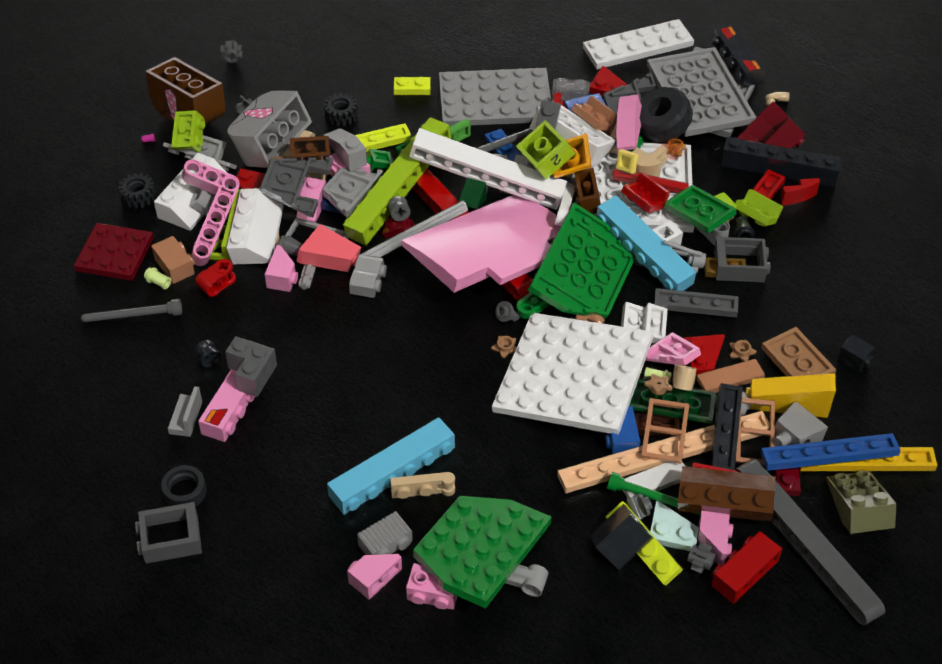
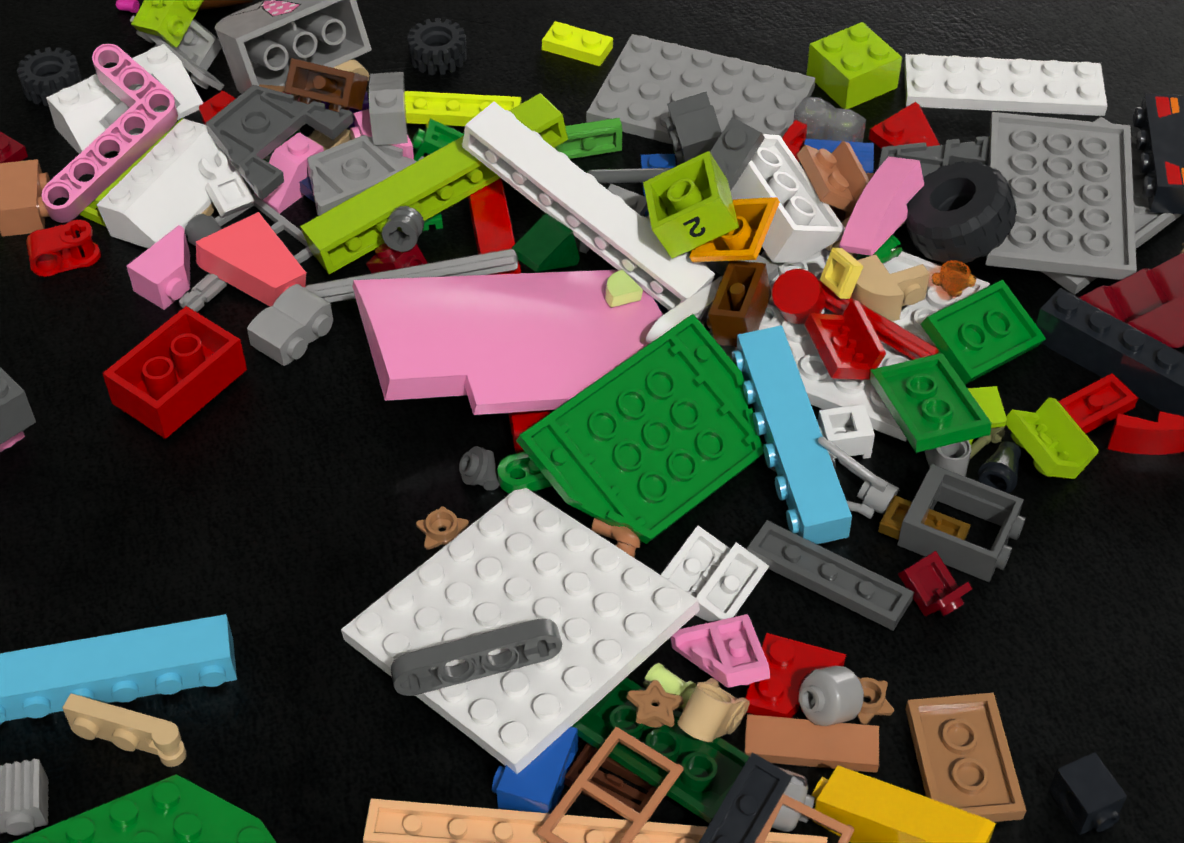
camera: 25 degrees right, 0 degrees up
none -> red brick [103,306,247,439]
none -> white plate [198,151,255,218]
none -> dark grey beam [391,618,562,696]
none -> yellowish green tile [605,270,643,308]
none -> dark grey brick [664,92,722,165]
none -> red piece [772,269,825,324]
none -> light grey head [798,666,864,726]
none -> lime brick [807,22,902,110]
none -> dark red bracket [898,551,972,617]
none -> green plate [920,280,1046,385]

